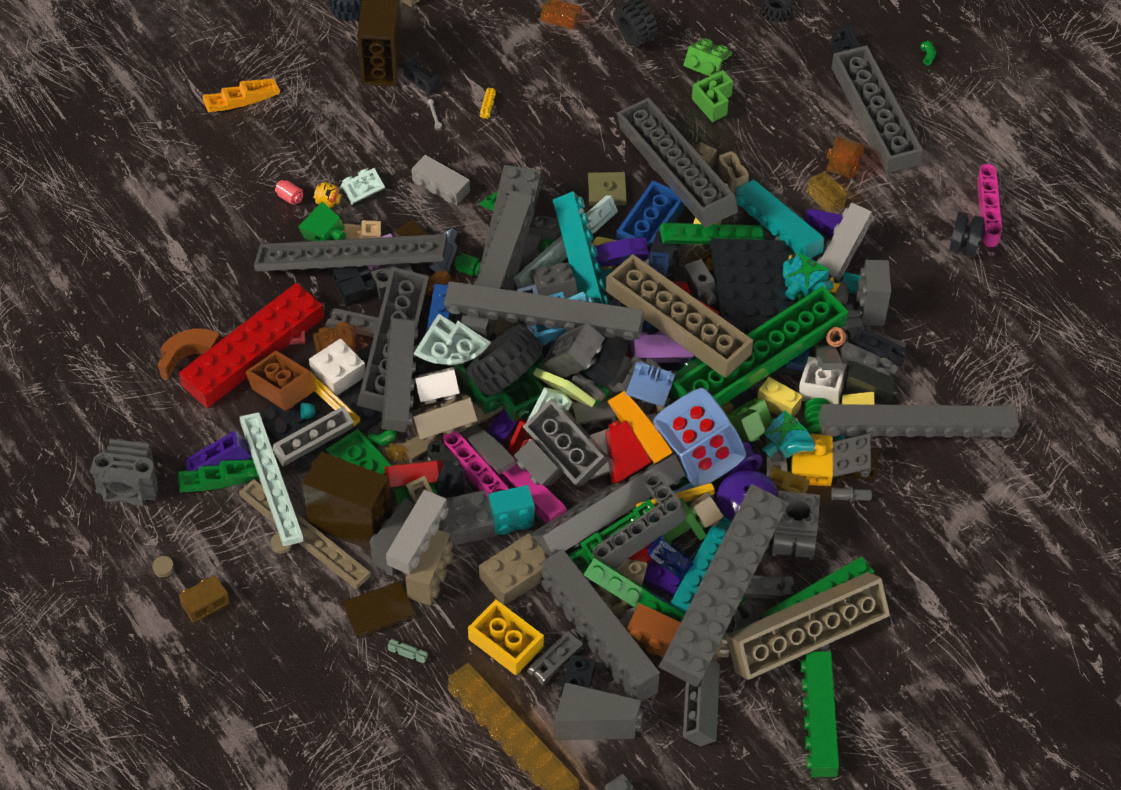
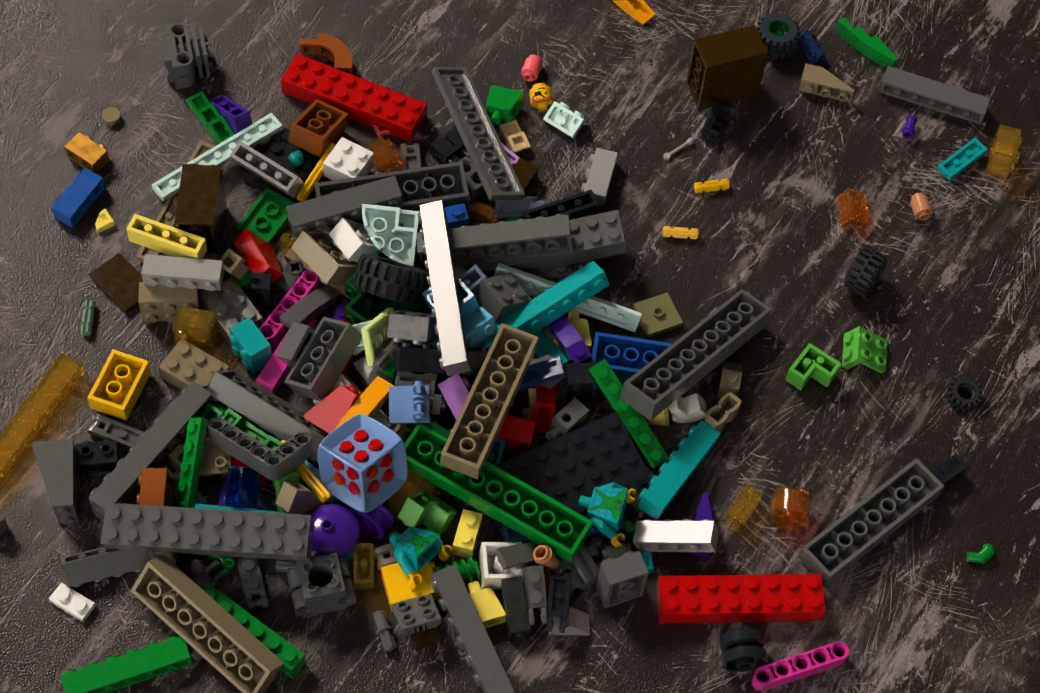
camera: 65 degrees right, 5 degrees up
none -> white plate [49,583,96,622]
none -> blue brick [52,168,105,228]
none -> light yellow tile [95,209,115,234]
none -> light yellow brick [126,214,207,259]
none -> clear yellow brick [172,306,219,351]
none -> black brick [523,189,599,220]
none -> red brick [657,574,825,623]
none -> yellow axle [662,226,699,239]

